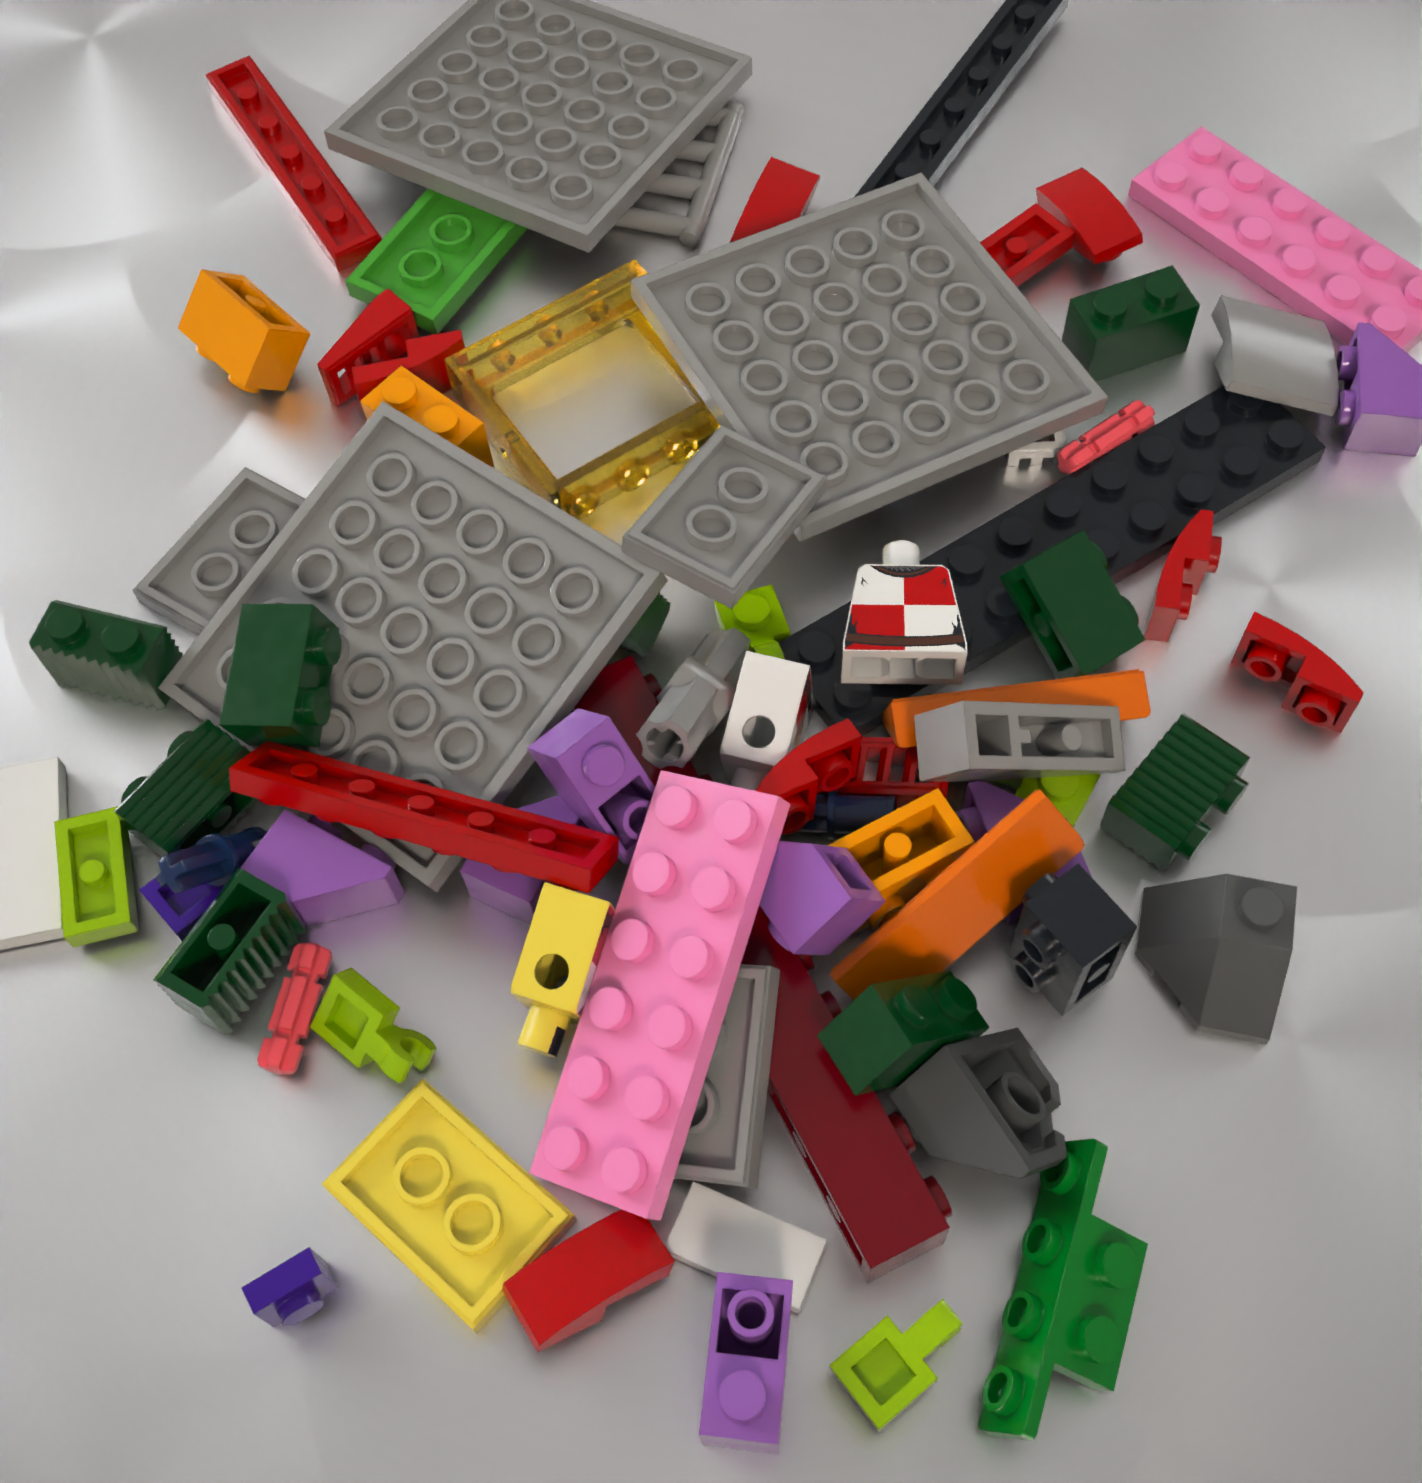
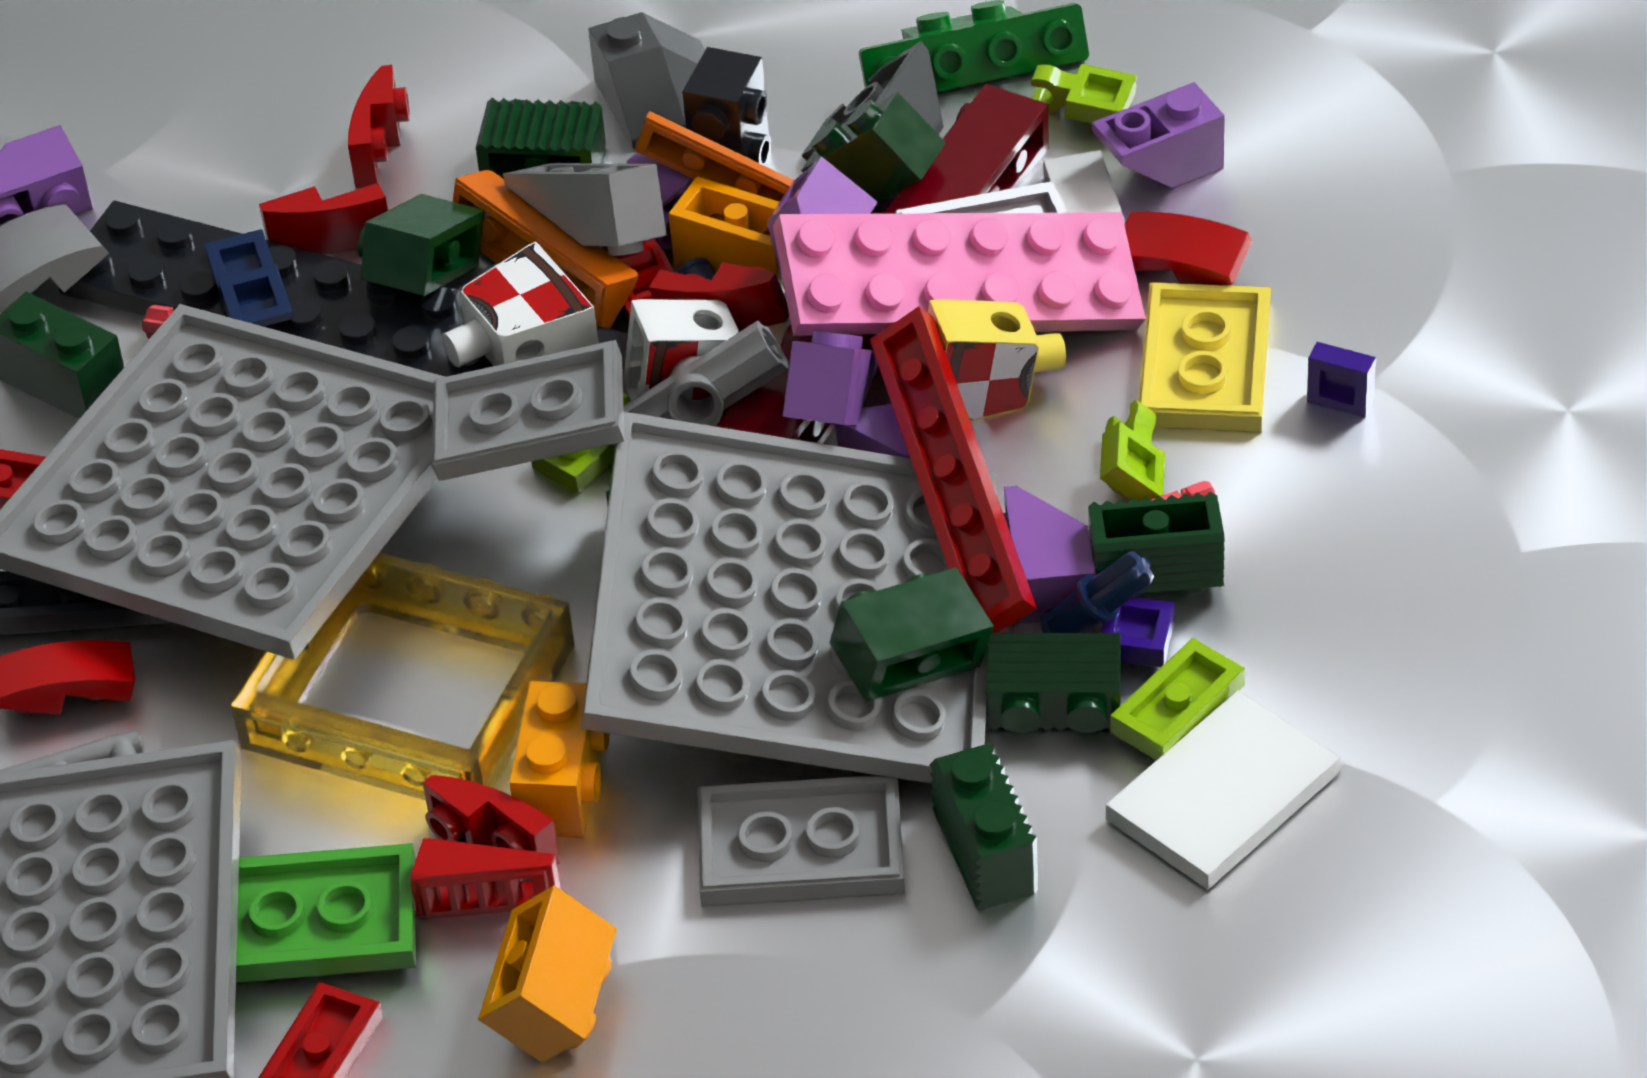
camera: 125 degrees left, 15 degrees down
none -> dark blue slope [204,229,293,327]

